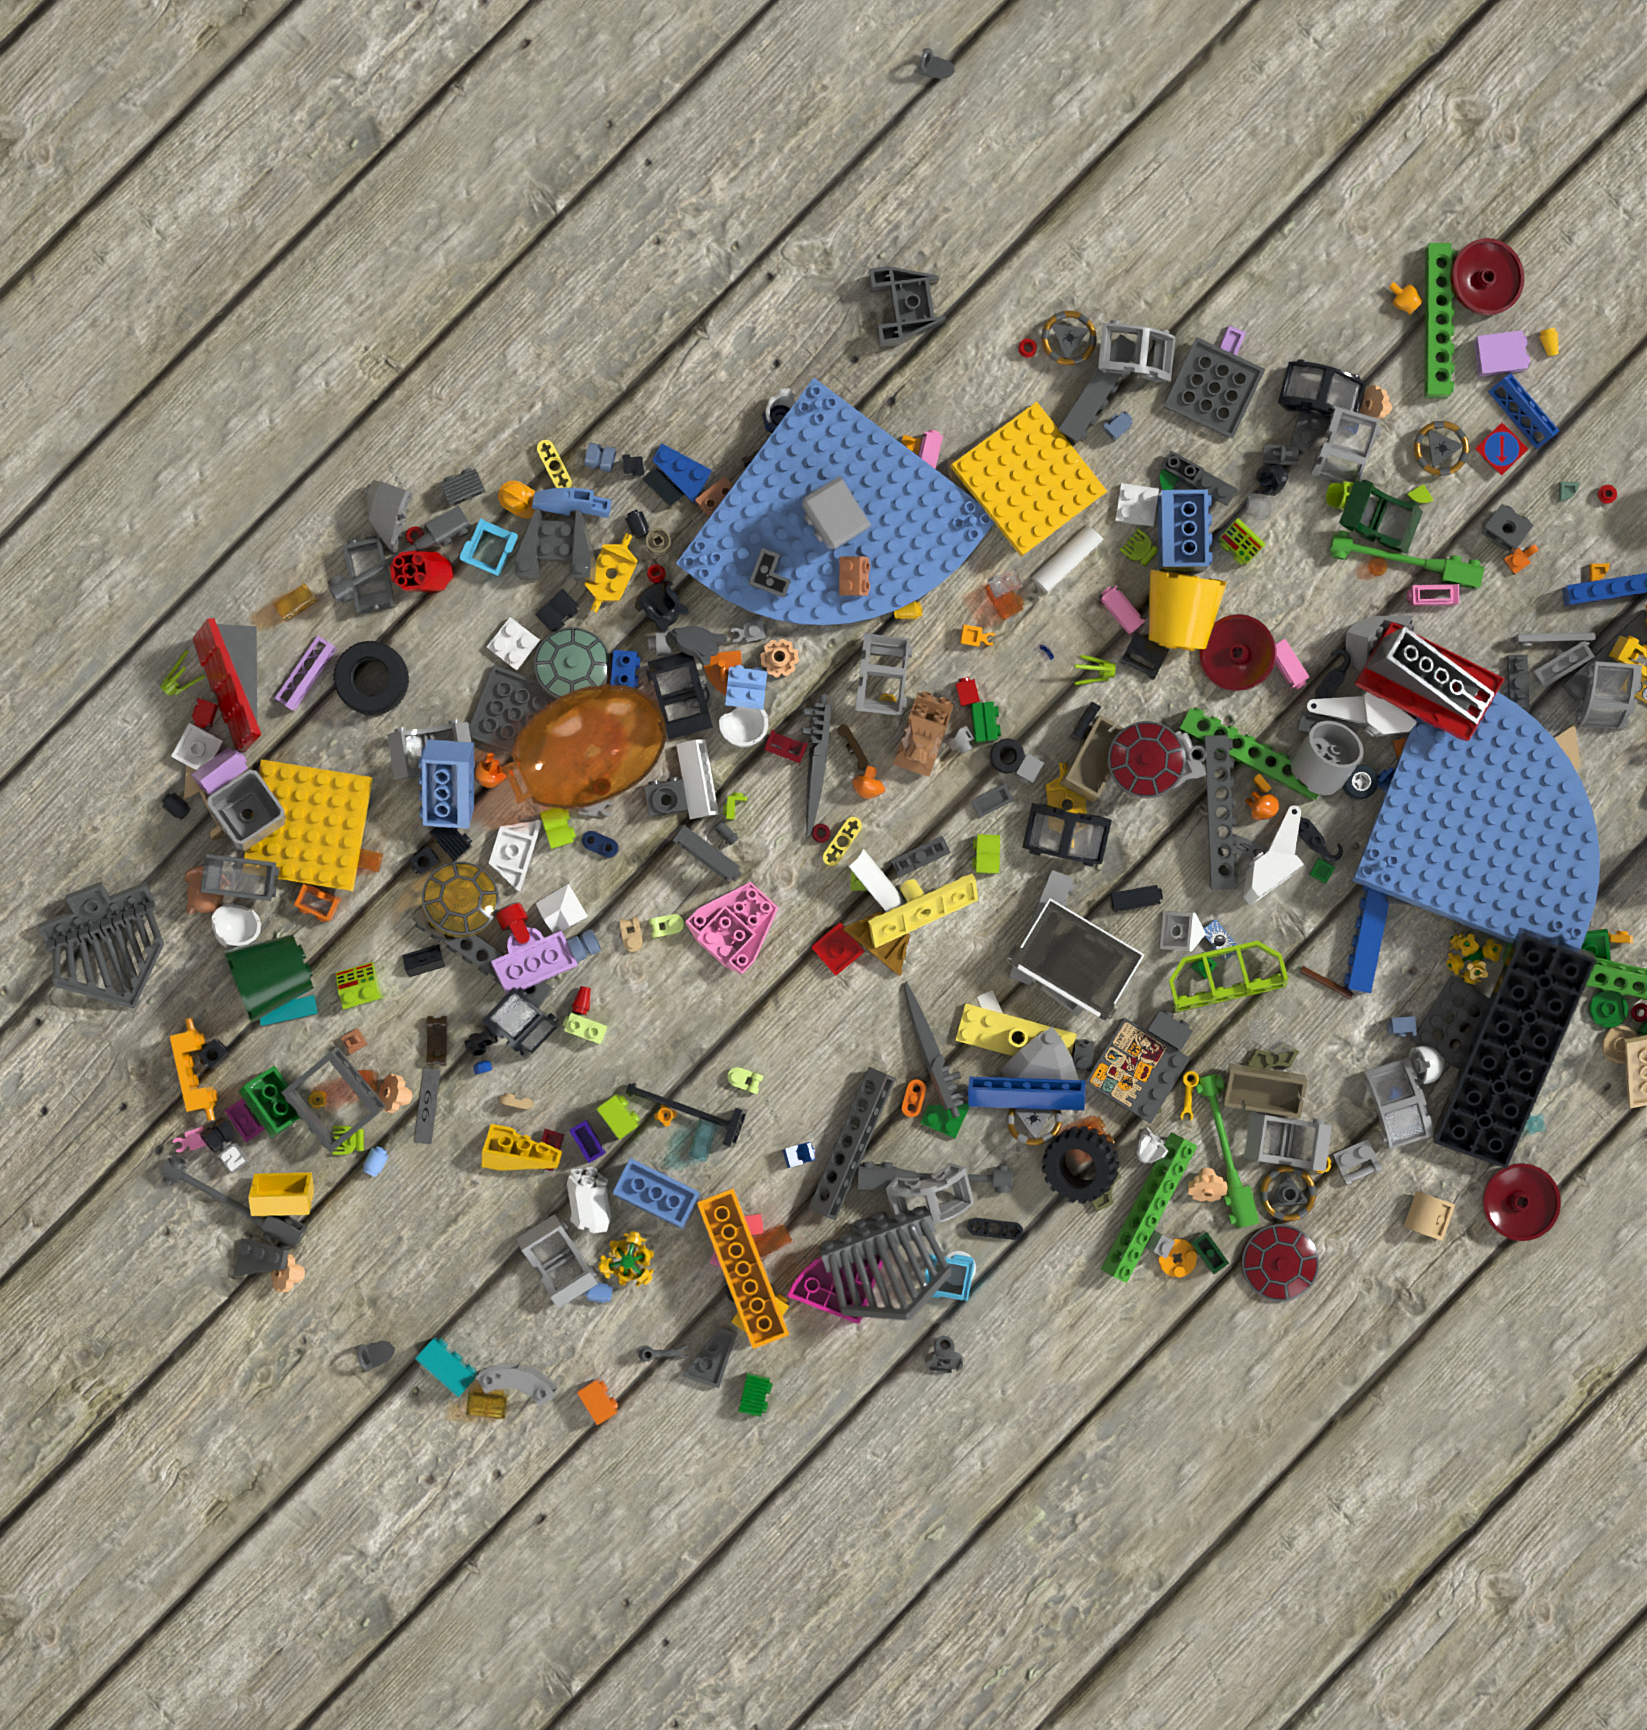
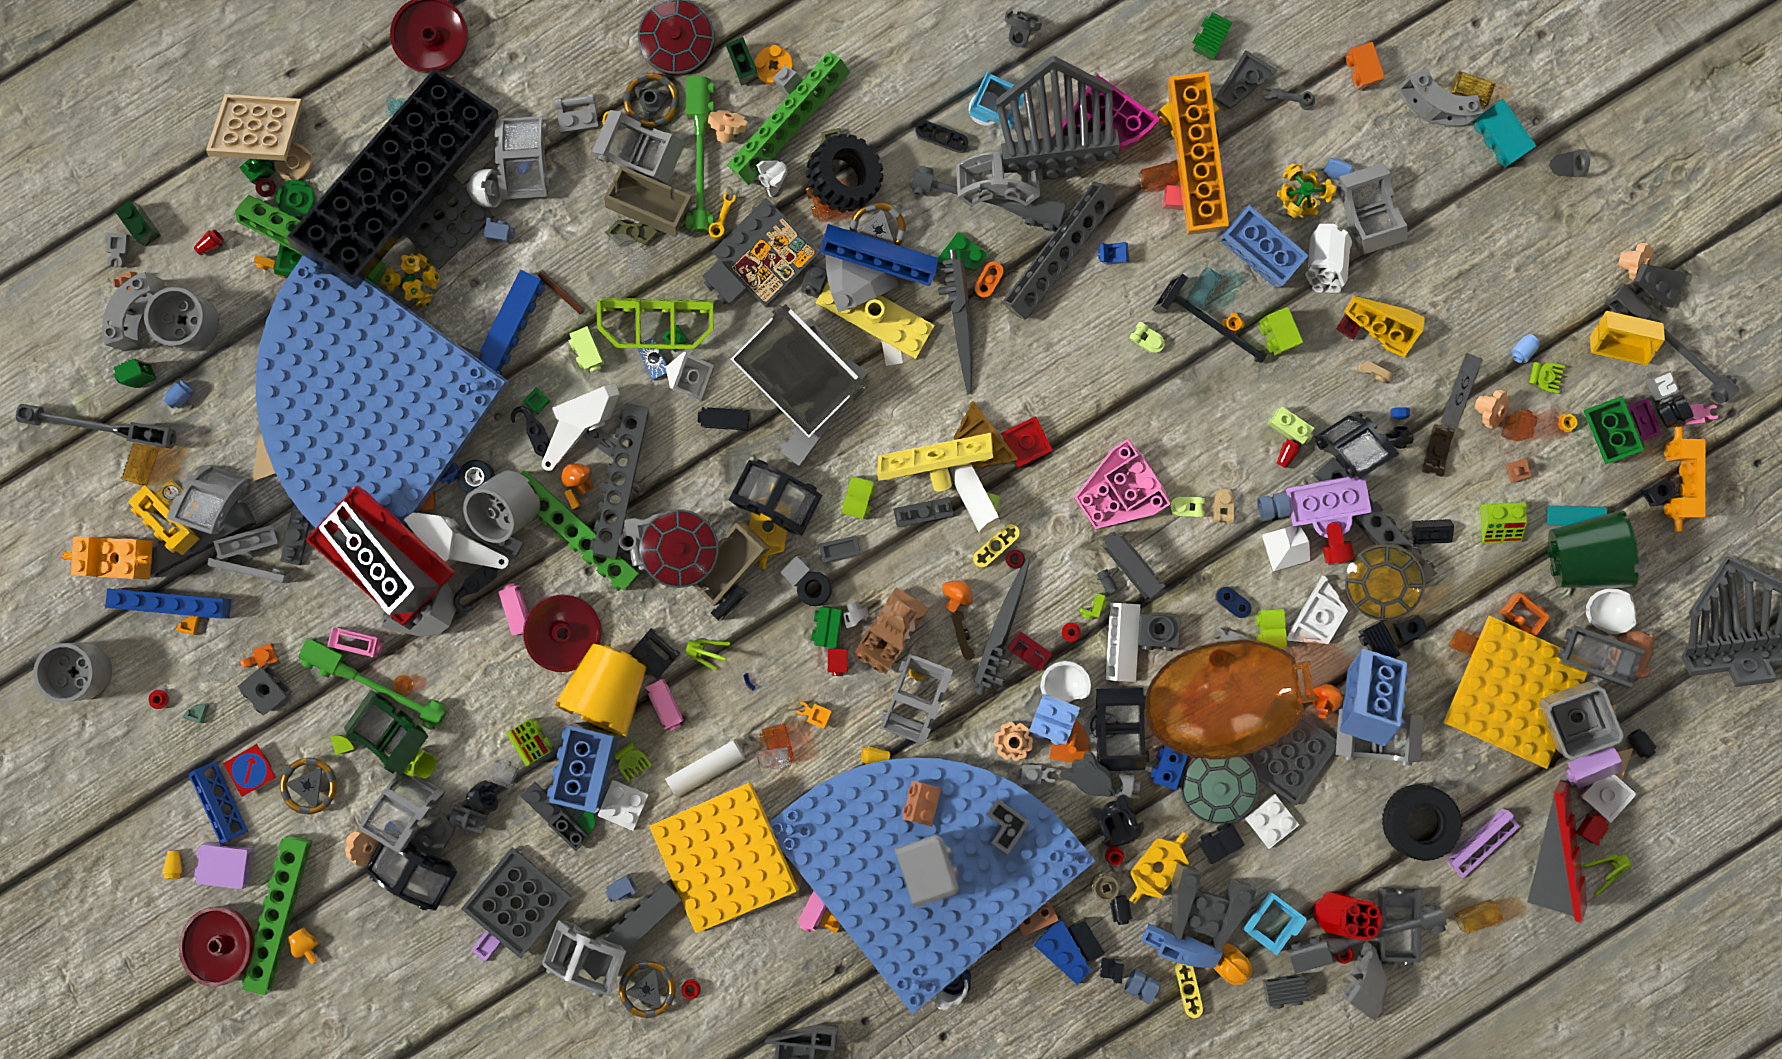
camera: 165 degrees left, 0 degrees up
dark grey window [281,1047,386,1153] -> none
dark purple brick [569,1120,607,1164] -> none
tan brick [1404,1191,1455,1241] -> none
none -> yellowish green brick [569,326,605,372]
none -> red plate [1061,623,1081,642]

